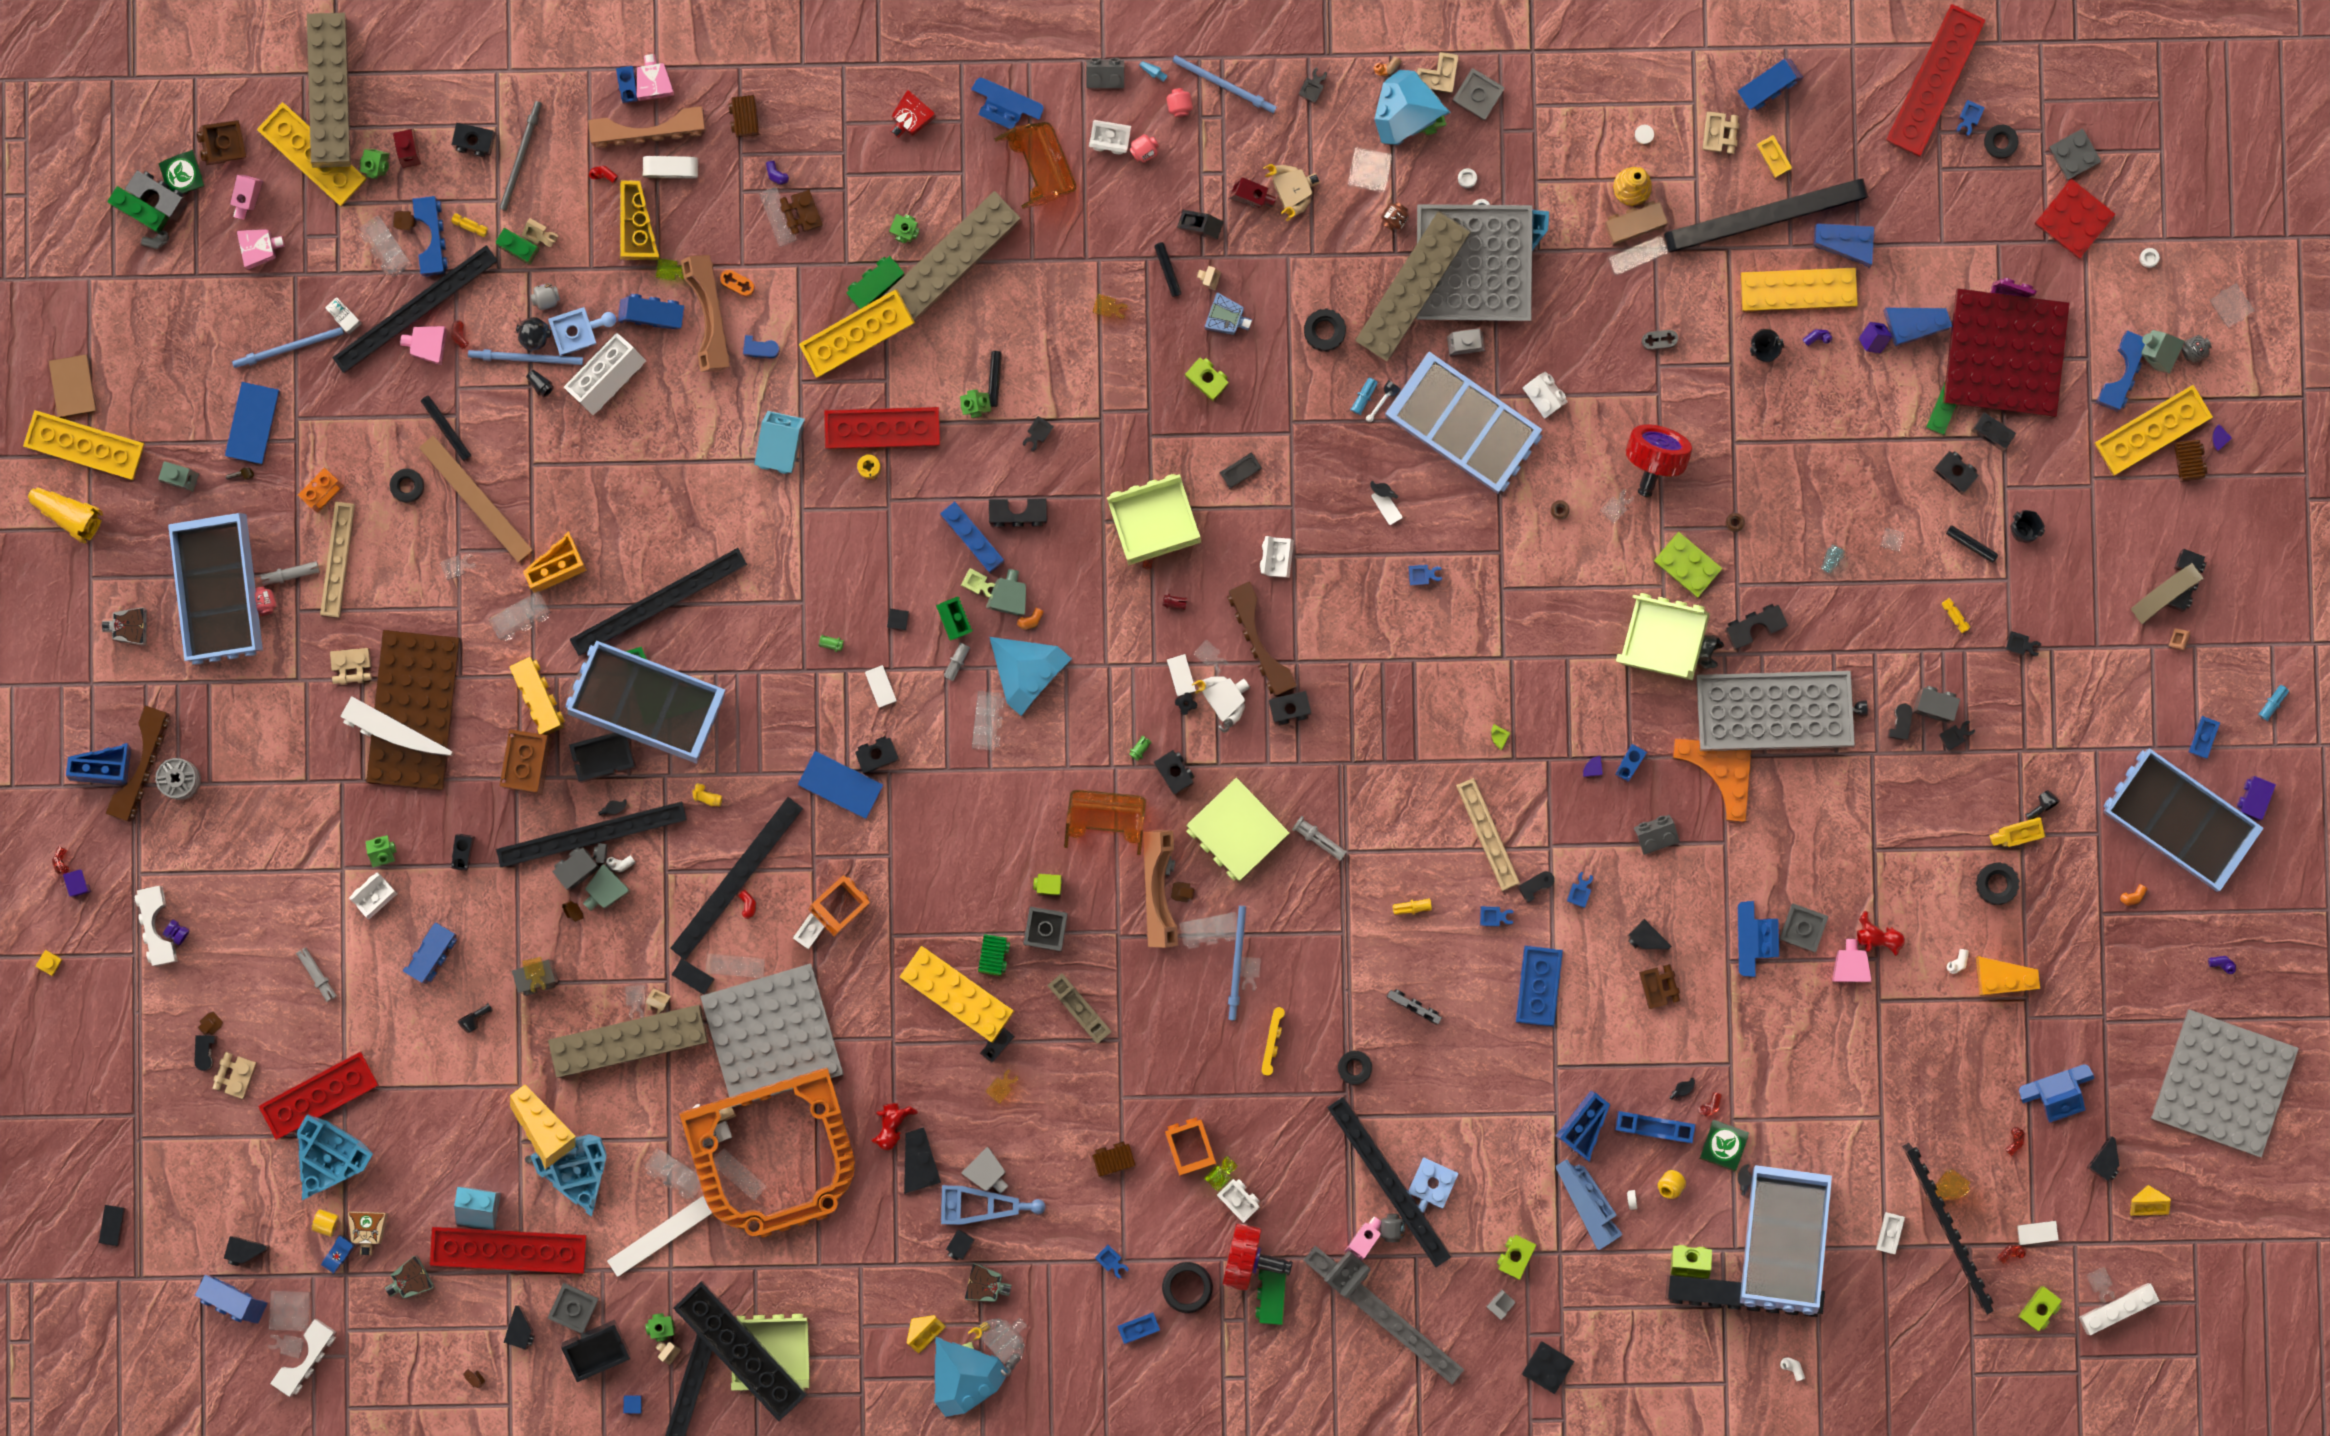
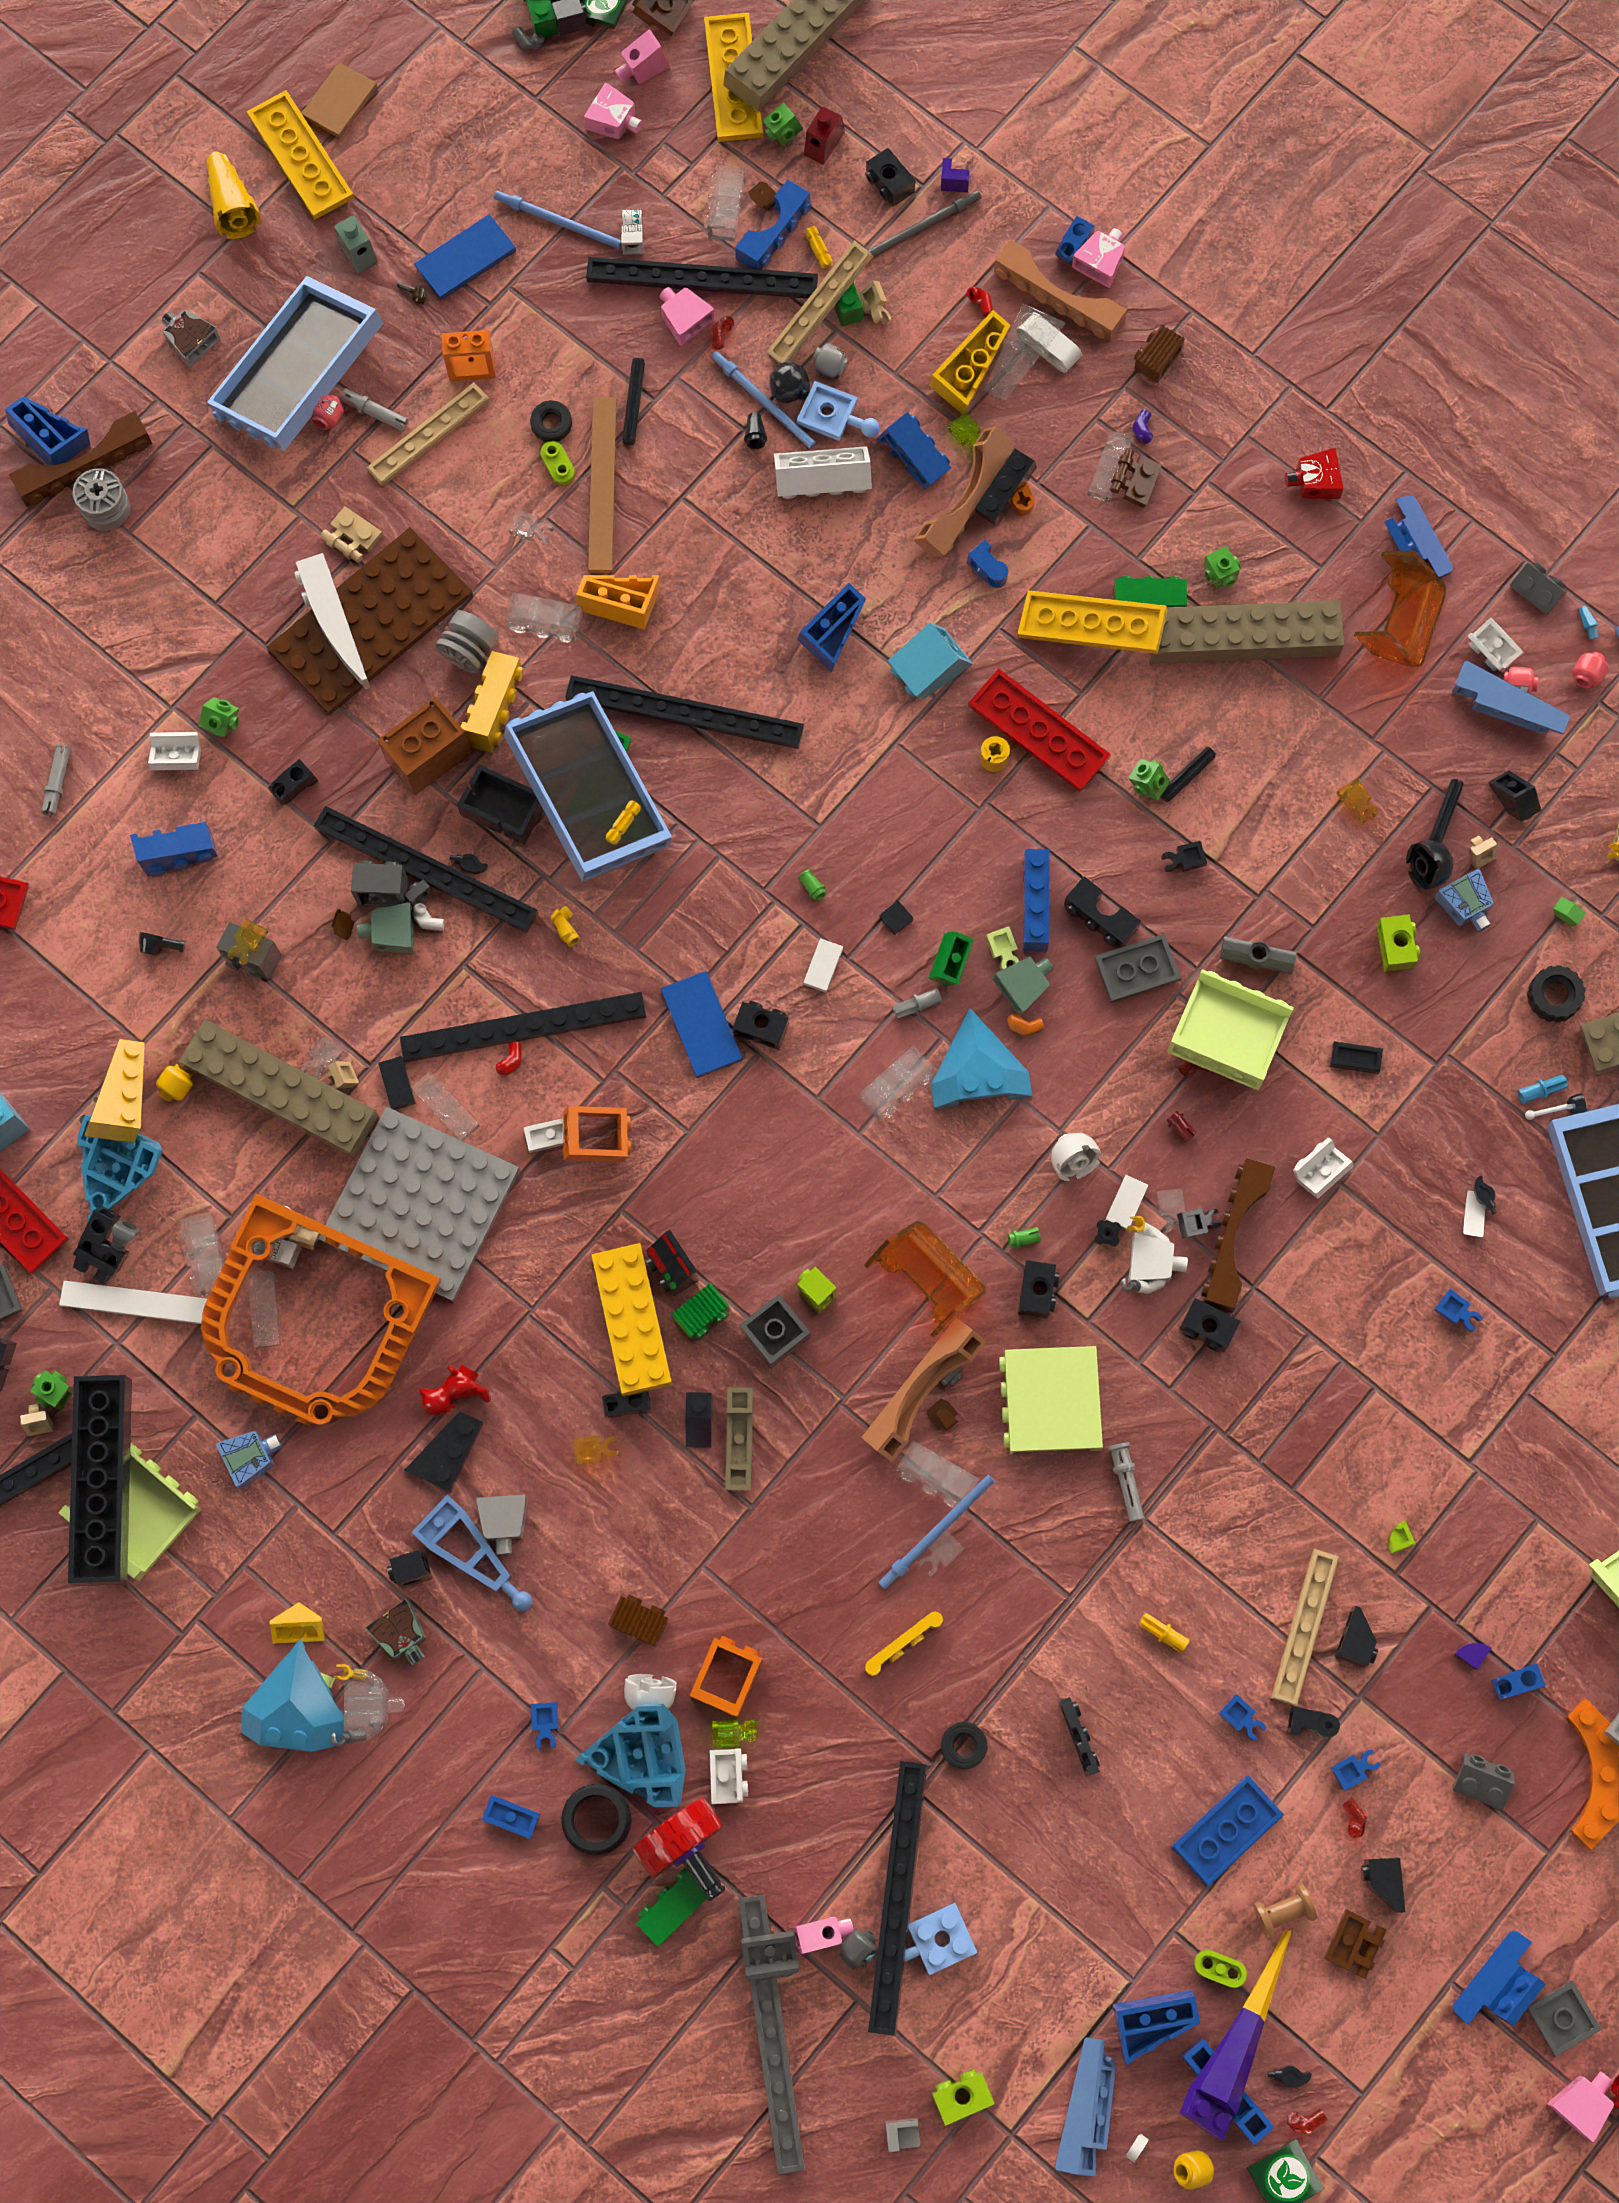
camera: 40 degrees right, 10 degrees down
dark red torso [1229,177,1276,208] -> none
none -> black hips [73,1205,142,1284]
none -> yellow head [156,1064,194,1102]
none -> torso [216,1431,282,1490]
none -> light grey wheel [435,610,499,673]
none -> lime plate [541,441,575,486]
none -> dark azure wedge [575,1704,686,1807]
none -> yellow axle [606,800,641,845]
none -> white cylinder [624,1674,677,1710]
none -> black slope [645,1229,699,1296]
none -> black slope [685,1392,713,1448]
none -> tan tile [767,240,873,363]
none -> blue wedge [797,583,866,672]
none -> dark purple panel [941,158,970,193]
none -> black arch [975,448,1037,527]
none -> clear wing [984,304,1066,401]
none -> white cylinder [1051,1133,1103,1181]
none -> dark grey plate [1094,934,1181,1003]
none -> plate [1177,1208,1221,1238]
none -> dark purple plate [1179,1930,1291,2140]
none -> lime plate [1194,1950,1247,1988]
none -> dark grey piece [1220,937,1297,974]
none -> medium nougat piece [1253,1884,1318,1940]
none -> black slope [1335,1606,1378,1668]
none -> clear red arm [1342,1797,1367,1838]
none -> black cylinder [1406,840,1453,890]
none -> medium blue wedge [1452,661,1570,734]
none -> bright green piece [1553,897,1586,926]

